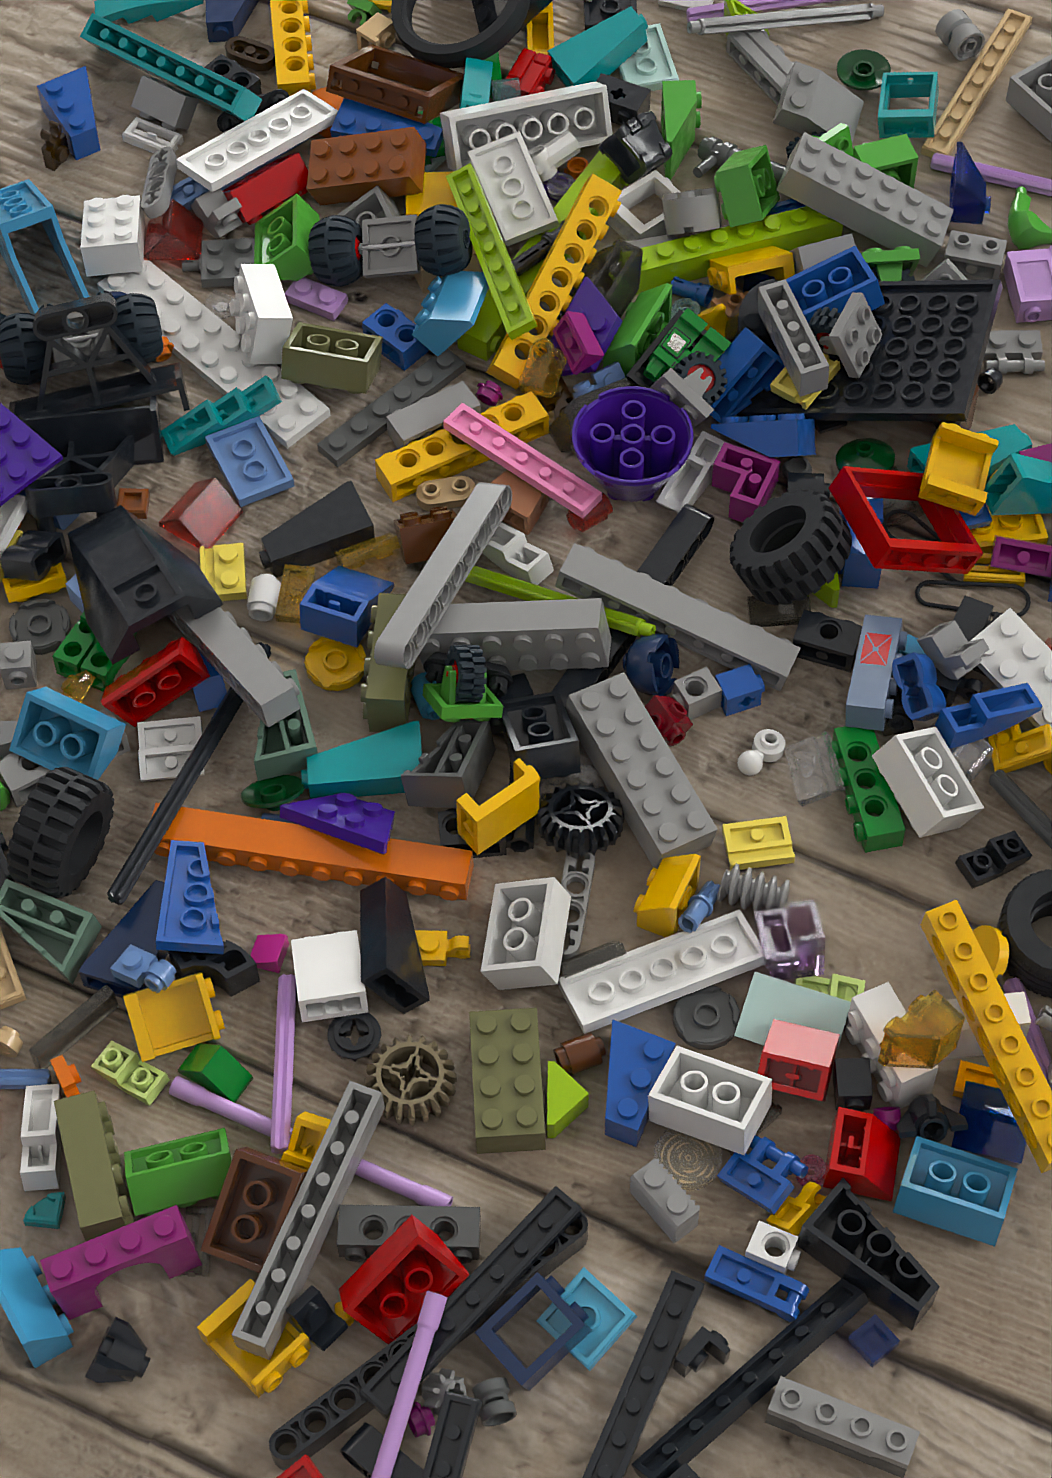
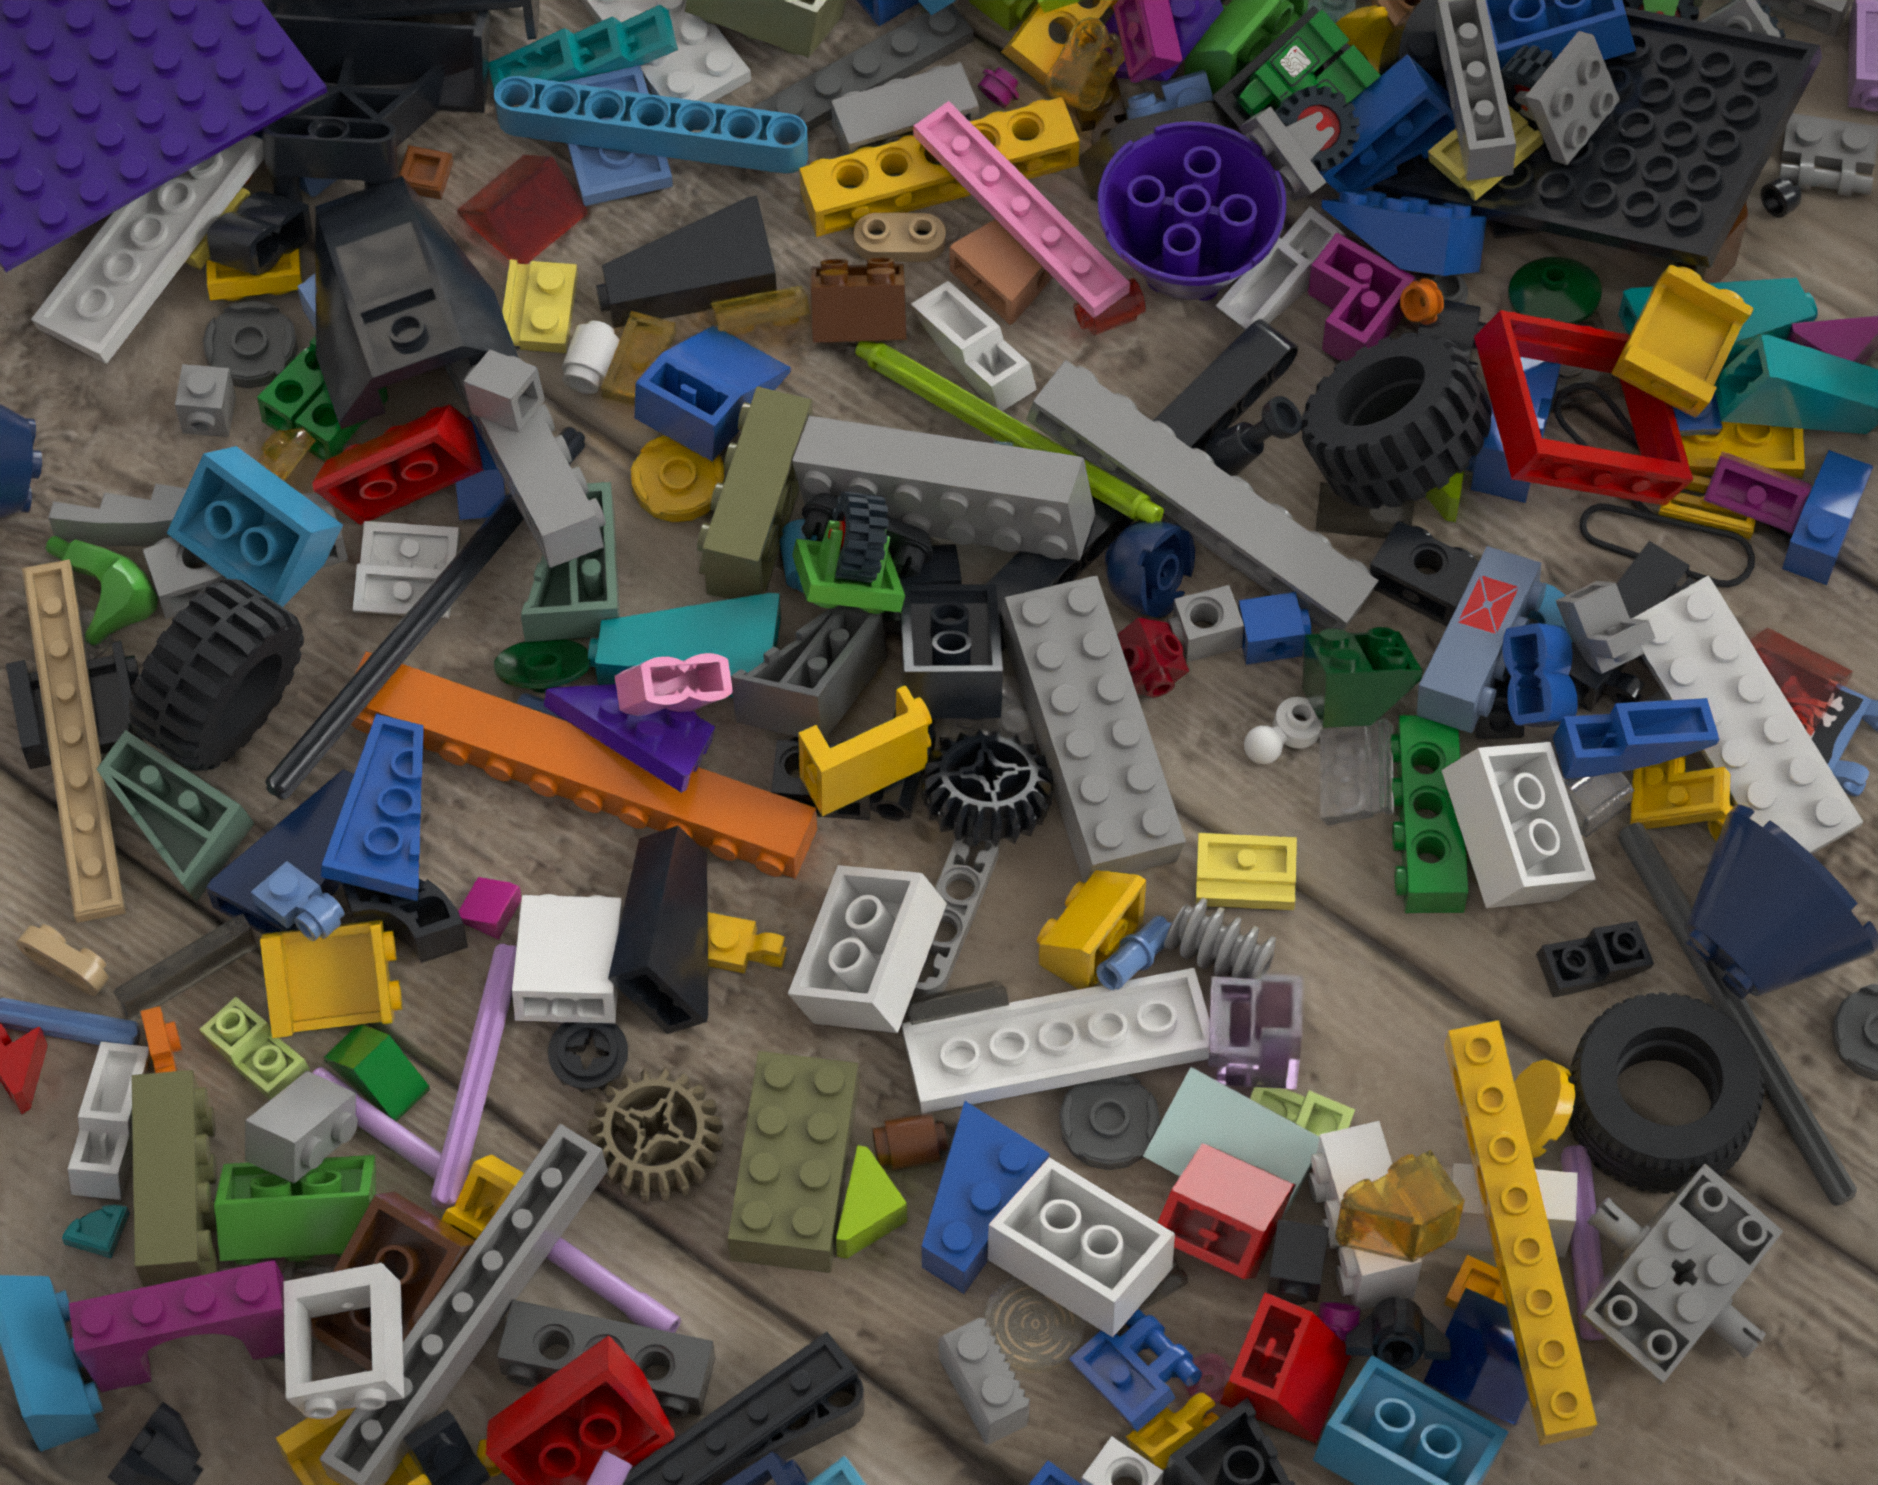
camera: 10 degrees right, 5 degrees up
light grey beam [374,482,512,669] -> none
none -> light grey brick [245,1071,358,1183]
none -> white window [284,1263,404,1419]
none -> light grey brick [463,349,545,432]
none -> dark azure beam [494,76,808,174]
none -> bright pink brick [615,653,733,716]
none -> black piece [1205,396,1302,476]
none -> dark green slope [1302,627,1422,728]
none -> orange plate [1400,278,1444,325]

